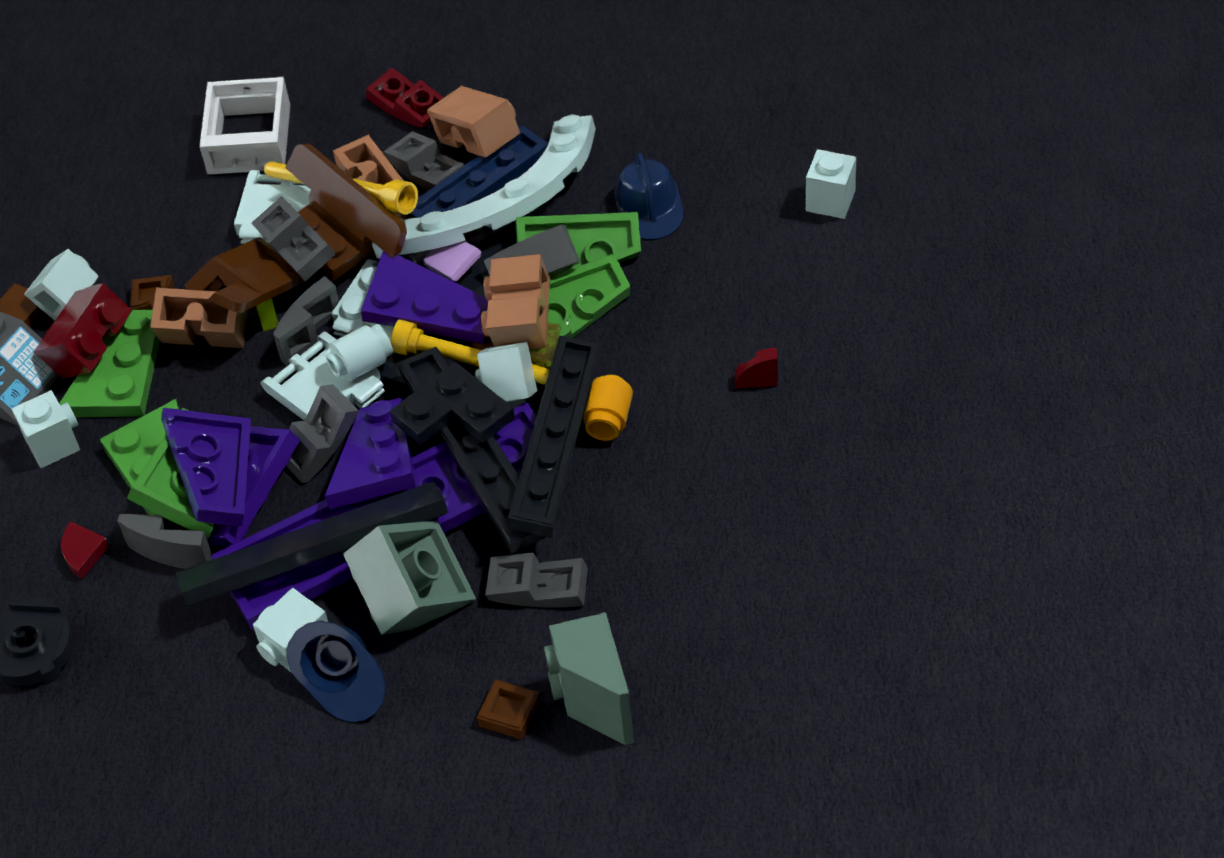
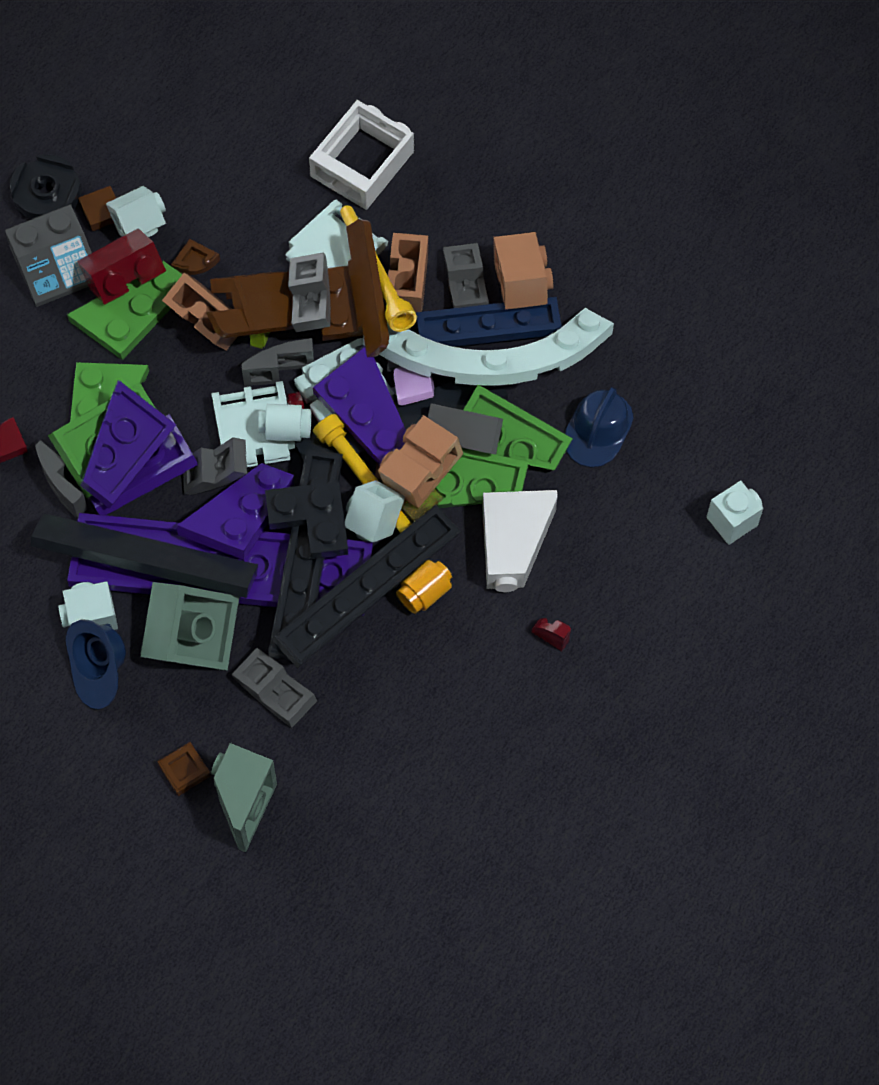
camera: 30 degrees right, 15 degrees up
light aqua brick [11,390,80,468] -> none
dark red slope [366,67,444,128] -> none
none -> white slope [482,490,557,592]

